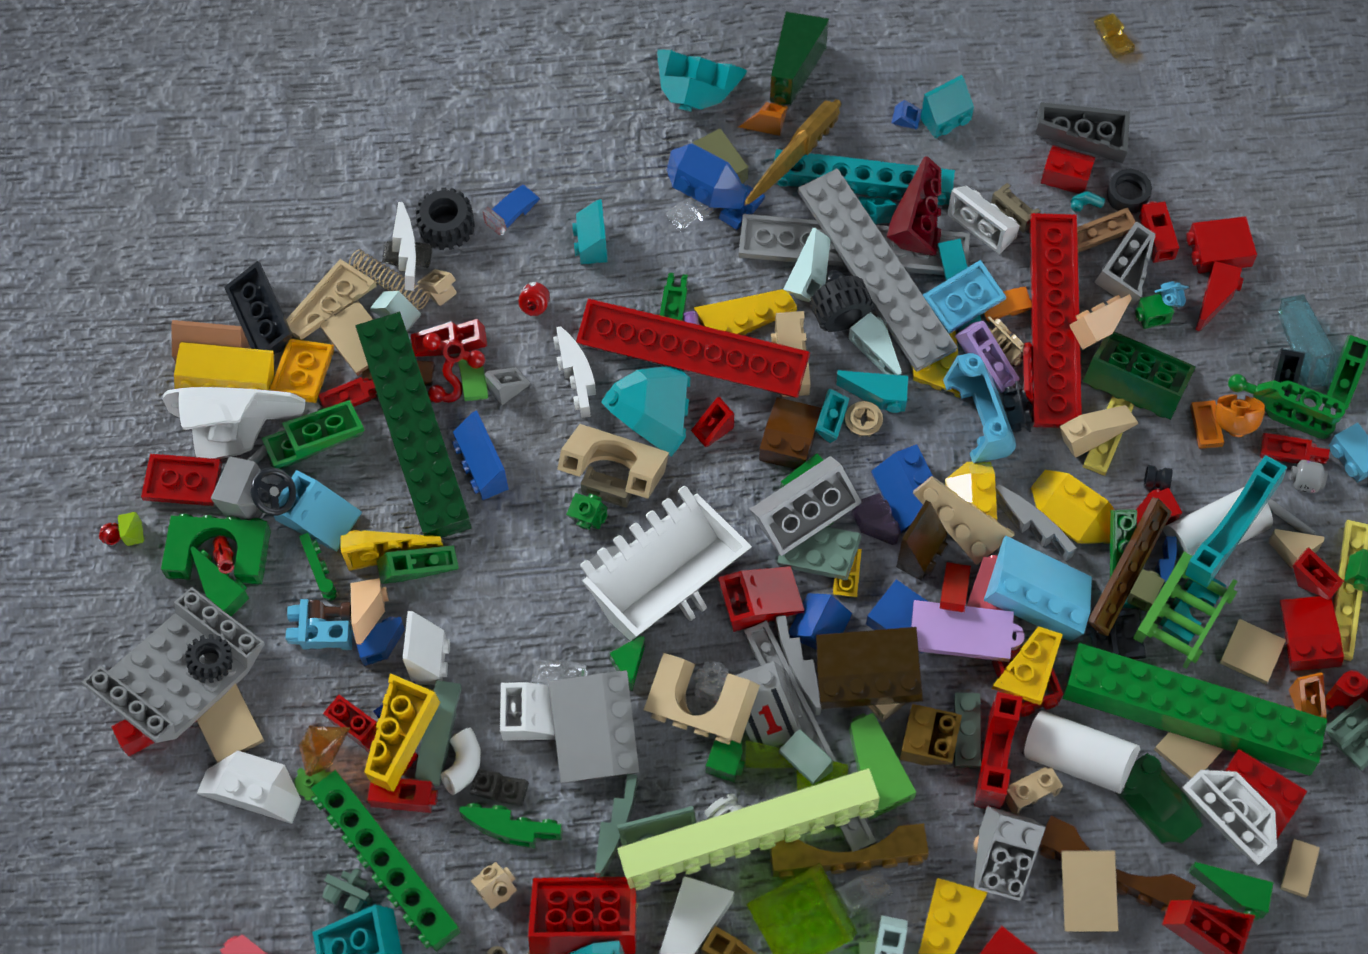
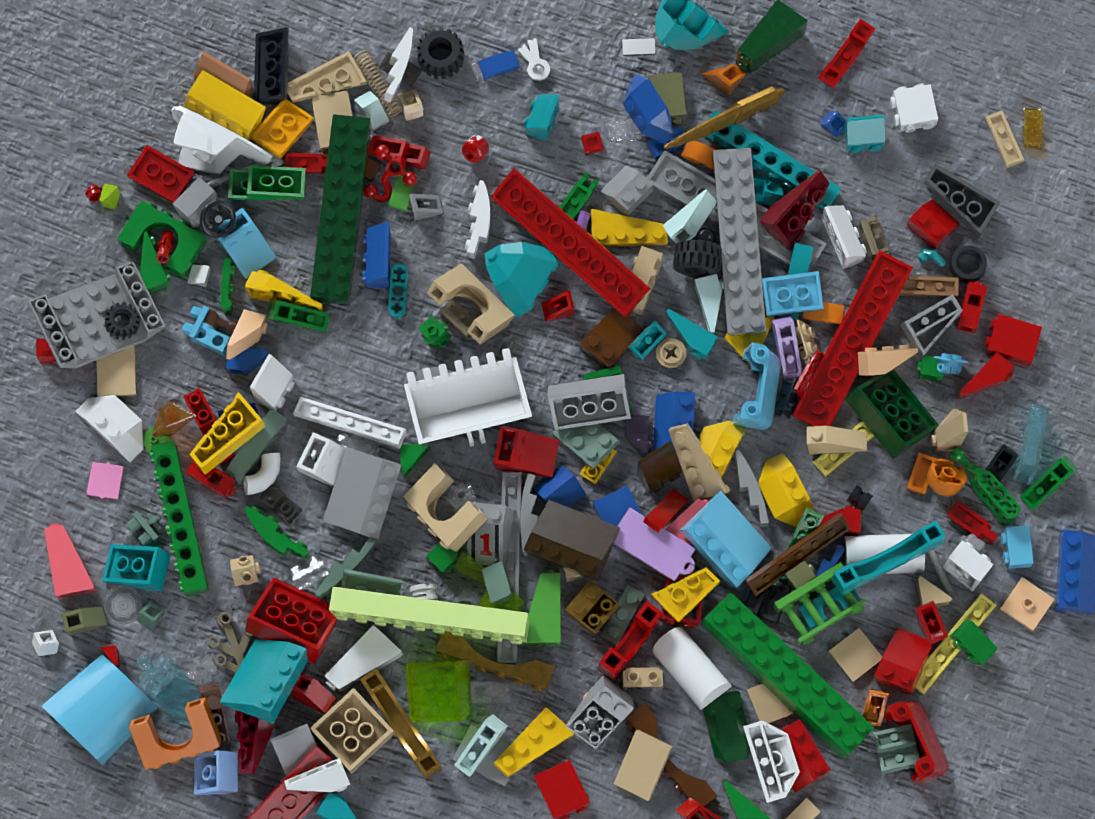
camera: 25 degrees right, 10 degrees up
none -> bright pink piece [87,462,124,500]
none -> white slope [188,265,211,287]
none -> clear hips [291,556,328,590]
none -> white tile [293,397,407,449]
none -> teal beam [388,264,408,319]
none -> white piece [518,38,550,82]
none -> red tile [581,132,604,155]
none -> light grey slope [600,166,653,216]
none -> white sticker [622,38,655,55]
none -> orange slope [681,140,717,171]
none -> red slope [818,18,876,89]
none -> white brick [890,83,938,133]
none -> tan wedge [931,409,968,452]
none -> white slope [943,540,994,592]
none -> tan tile [984,111,1024,168]

